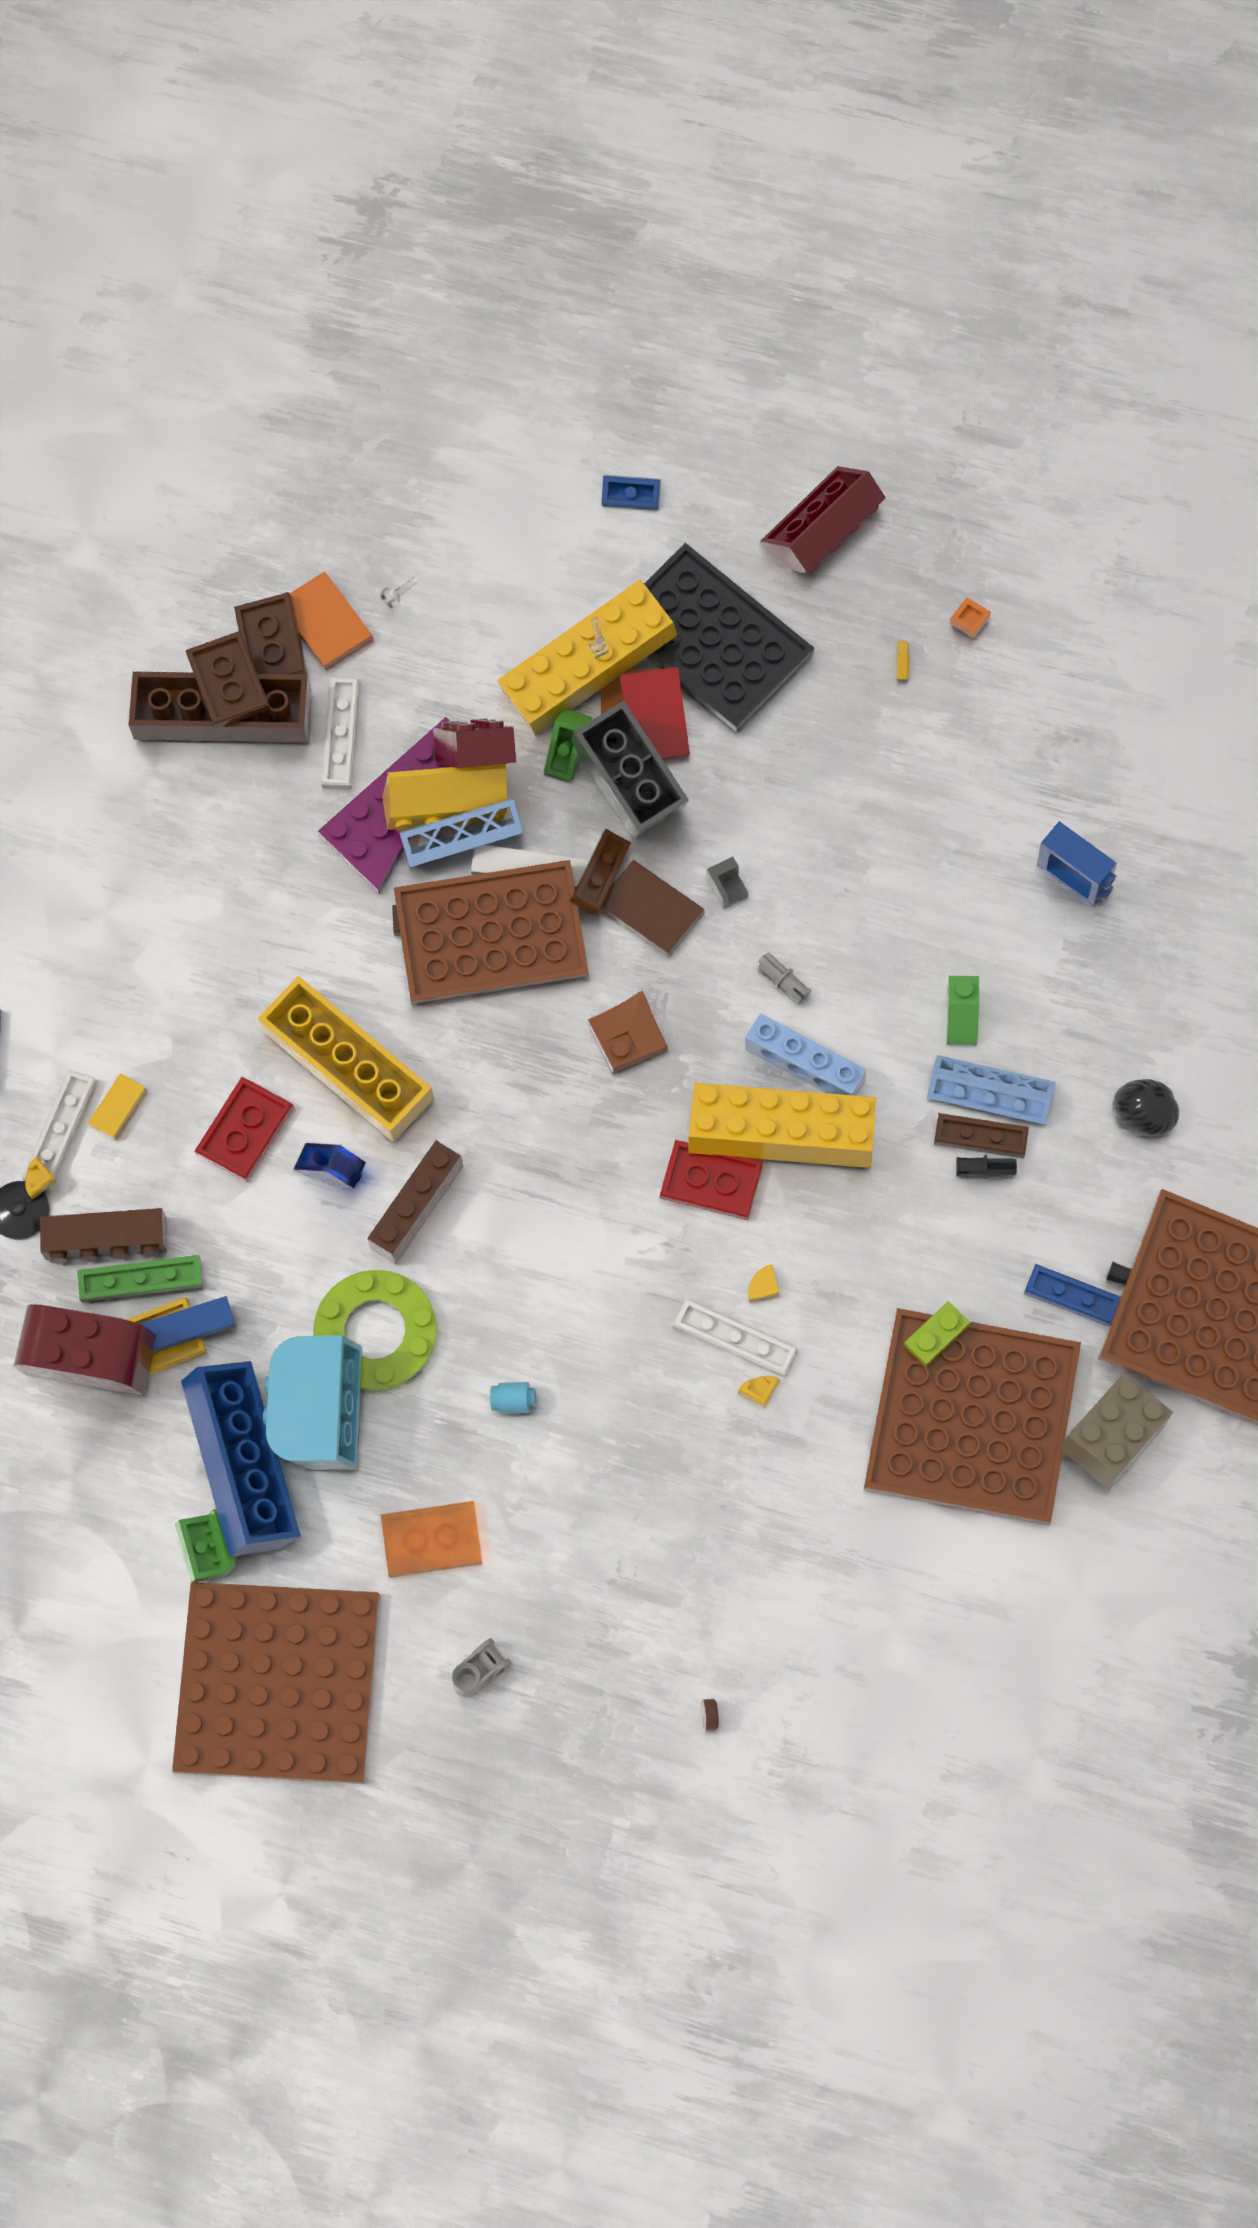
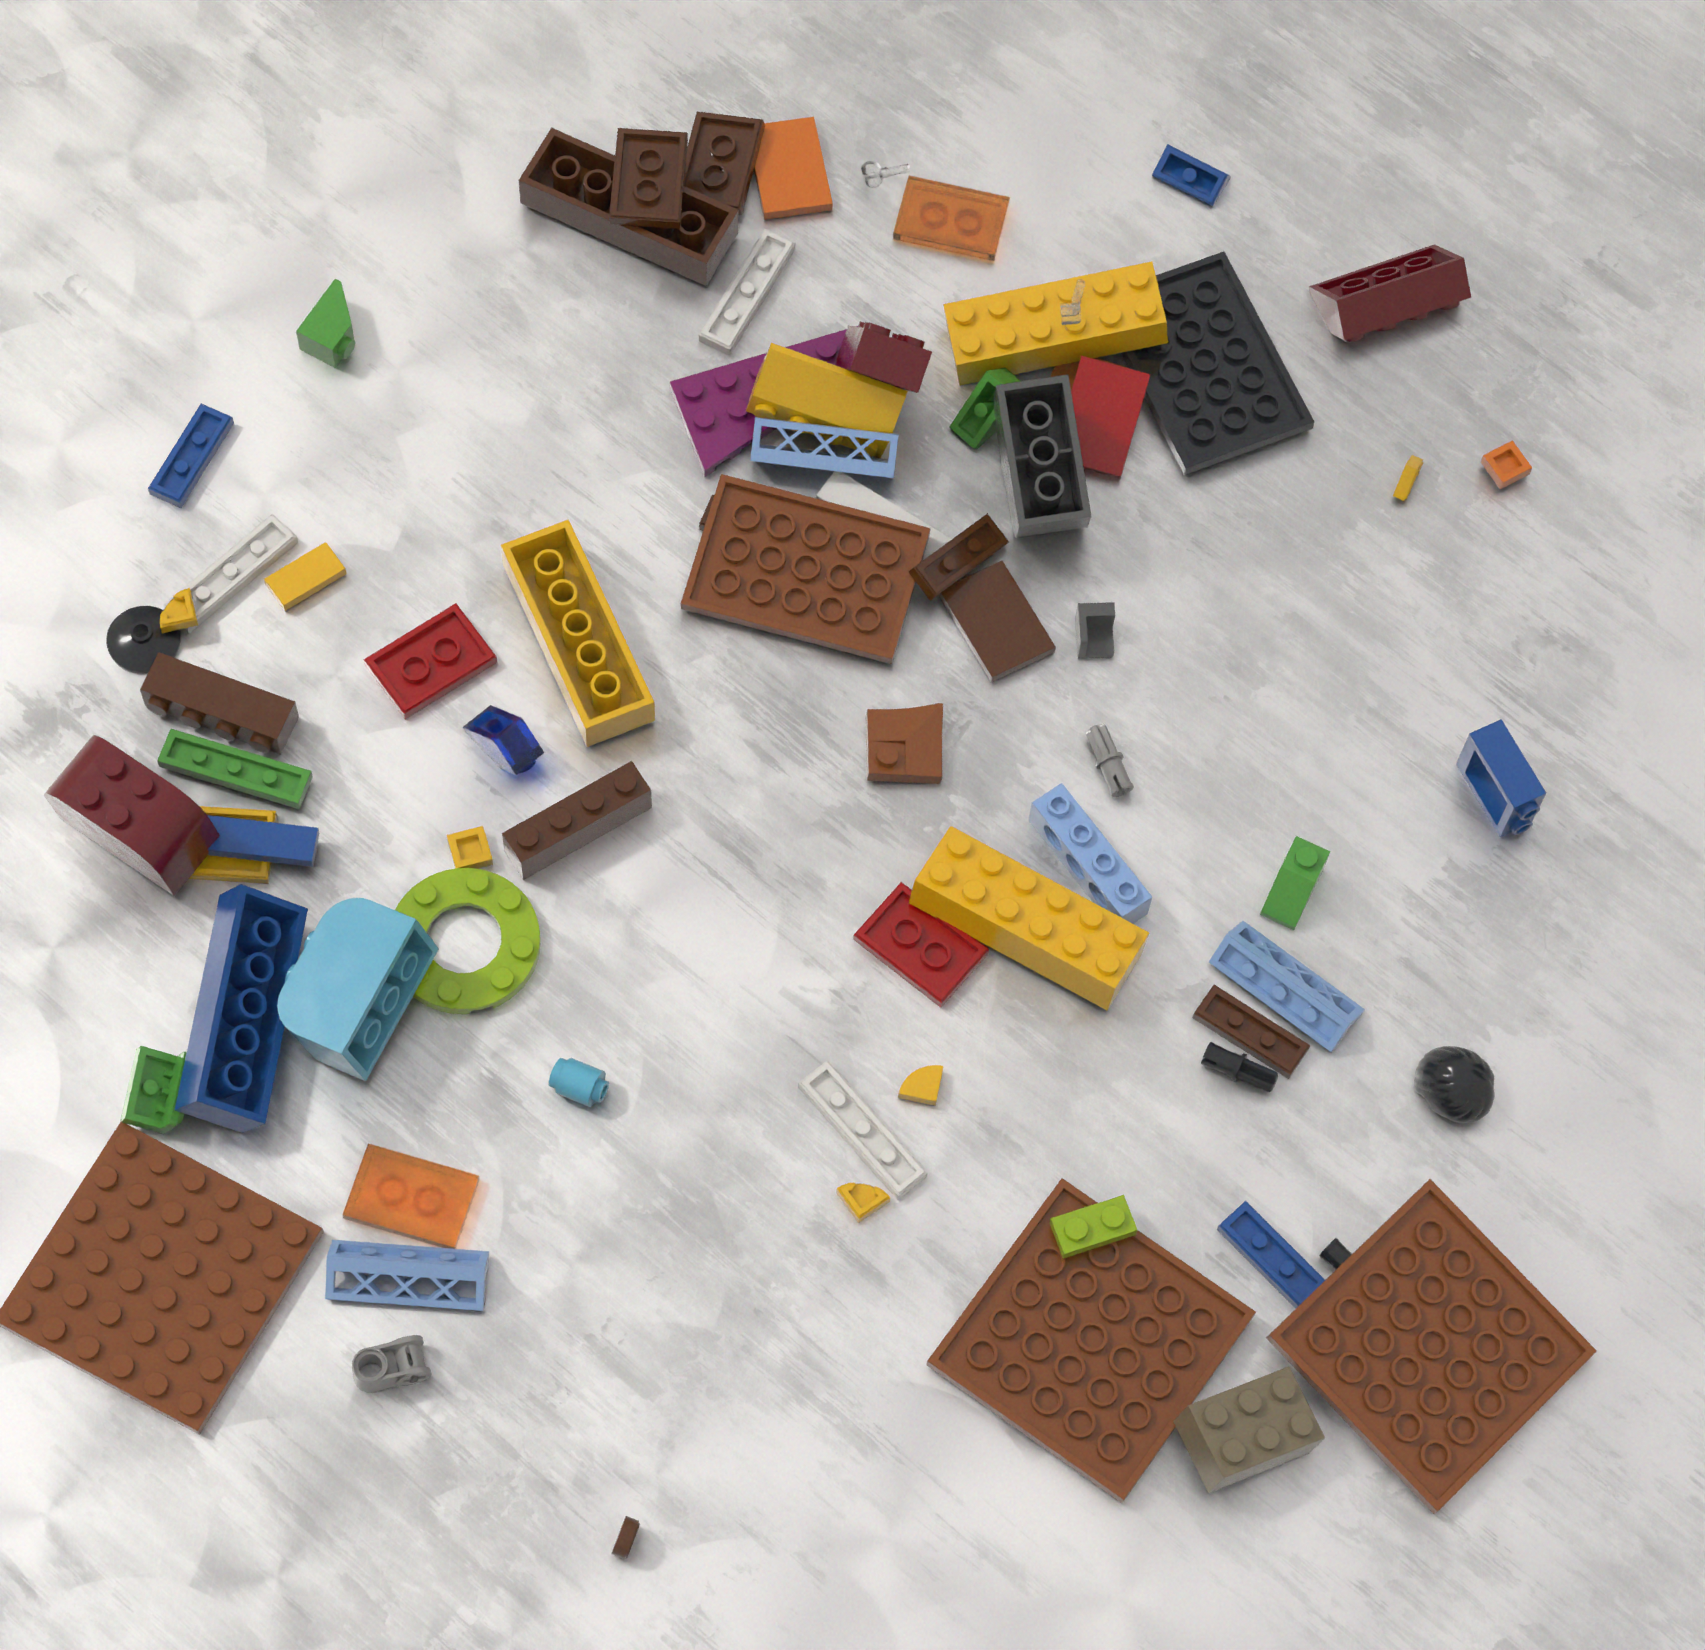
camera: 15 degrees right, 5 degrees down
none -> bright green slope [296,279,355,368]
none -> light blue fence [325,1240,489,1311]
none -> yellow tile [447,826,493,869]
none -> clear orange tile [893,175,1010,261]

